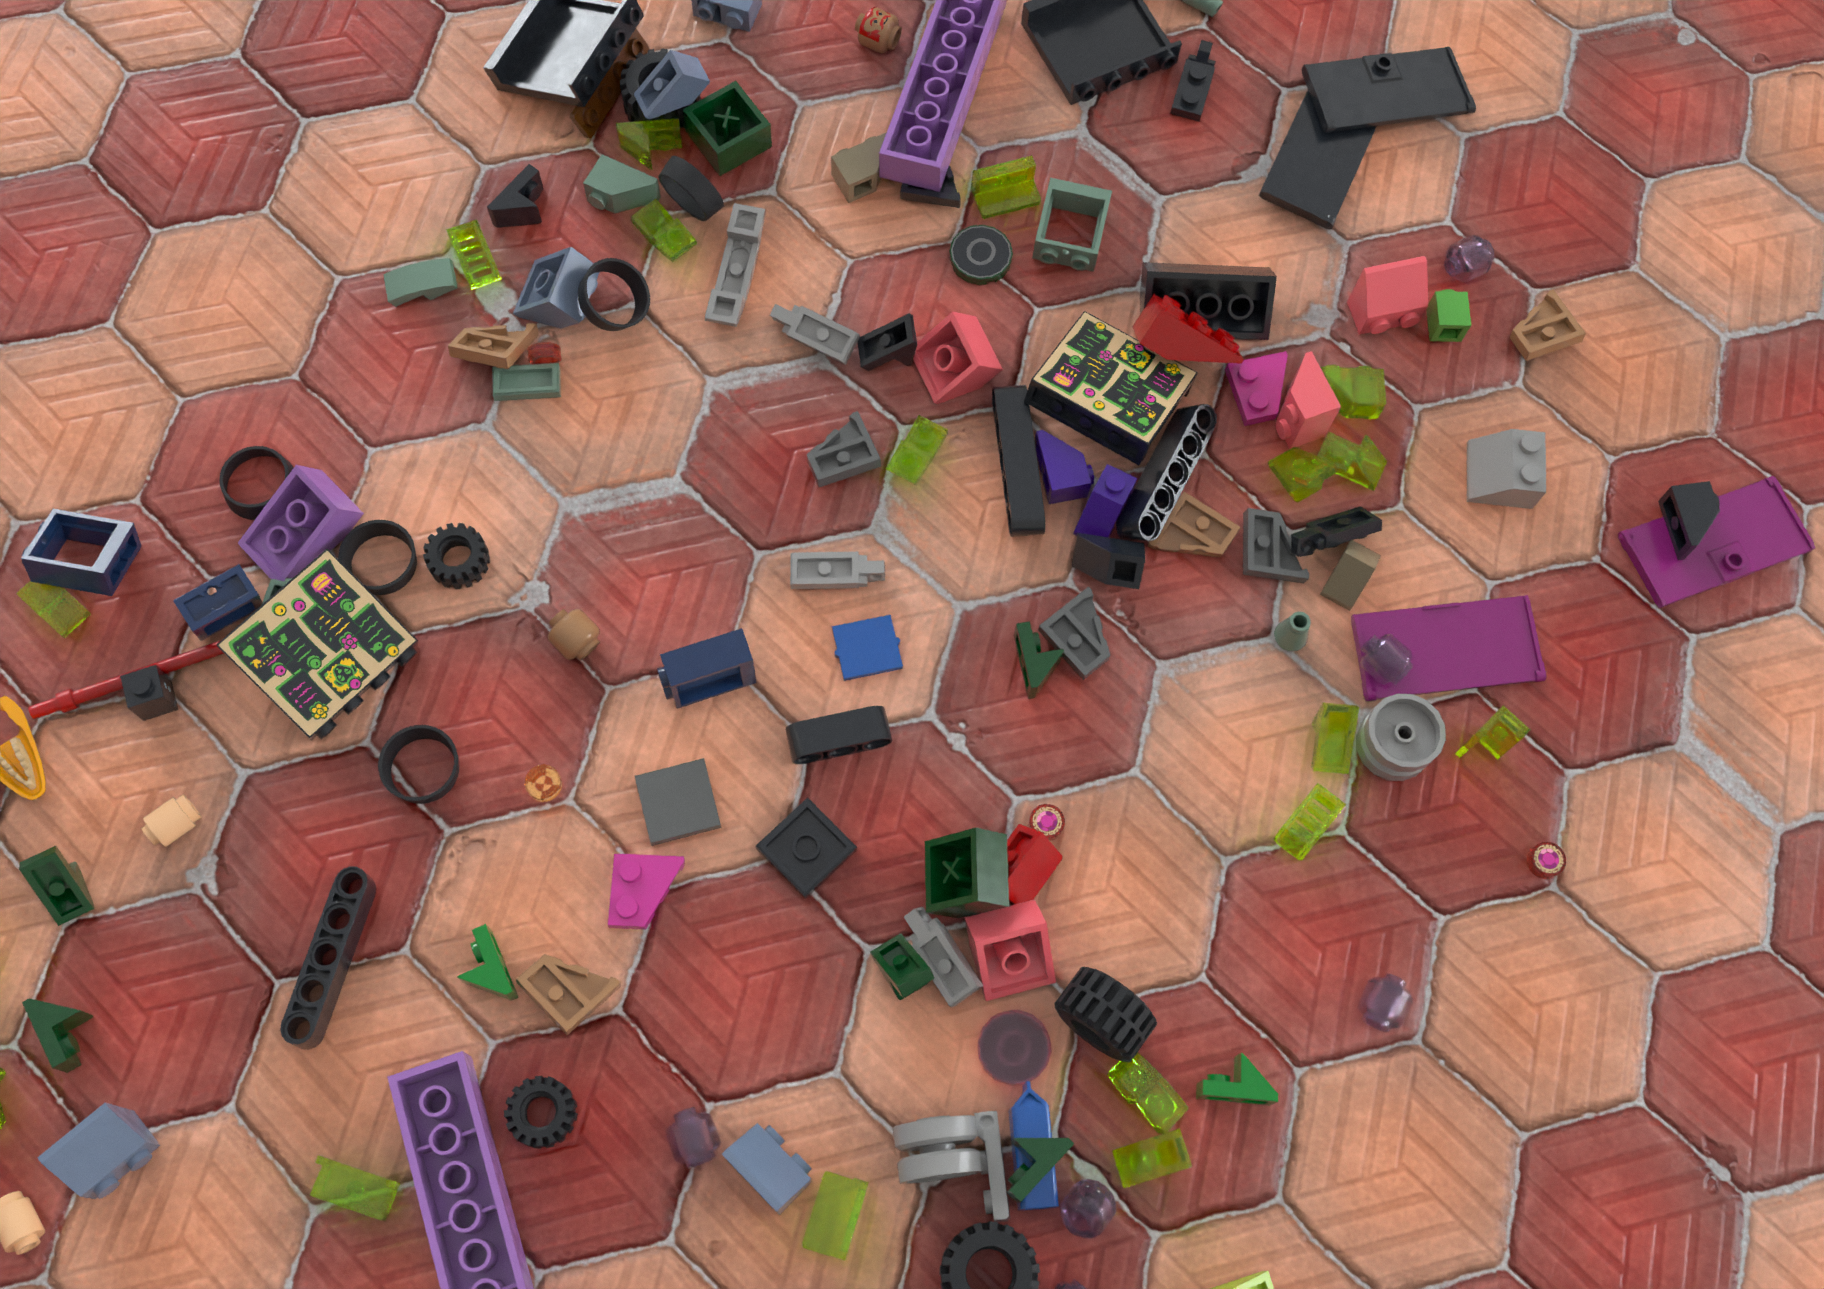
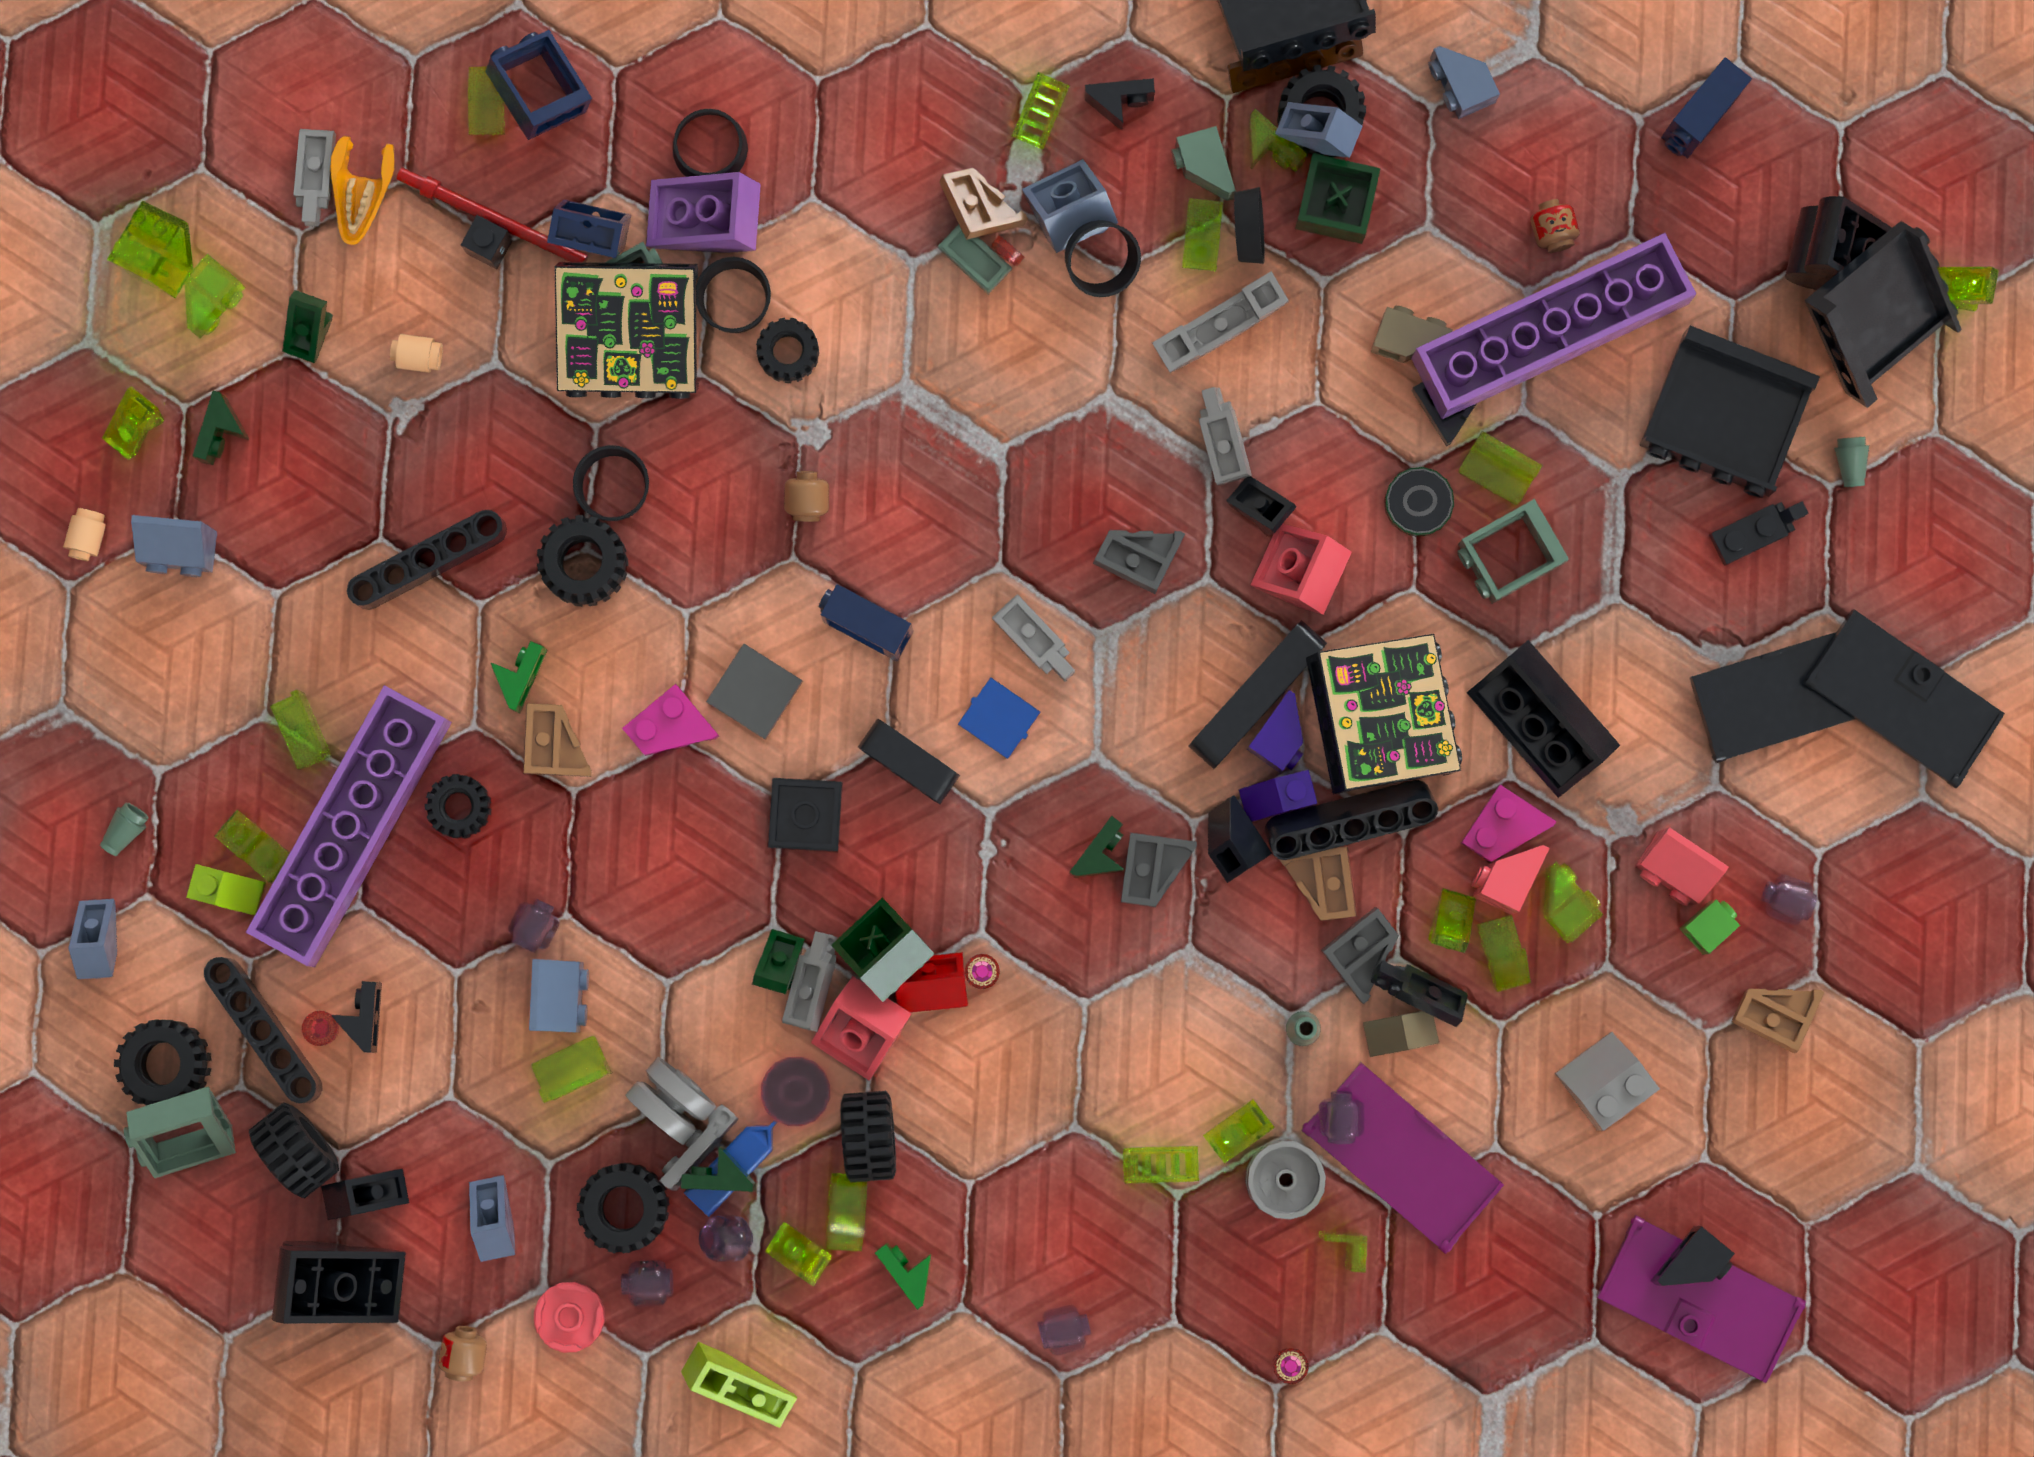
camera: 55 degrees right, 15 degrees up
sand green slope [383,258,458,307] -> none
clear orange tile [525,764,562,802] -> none
clear neon green slope [886,415,948,485] -> none
red slope [1132,294,1244,364] -> none
none -> black tyre [537,515,628,607]

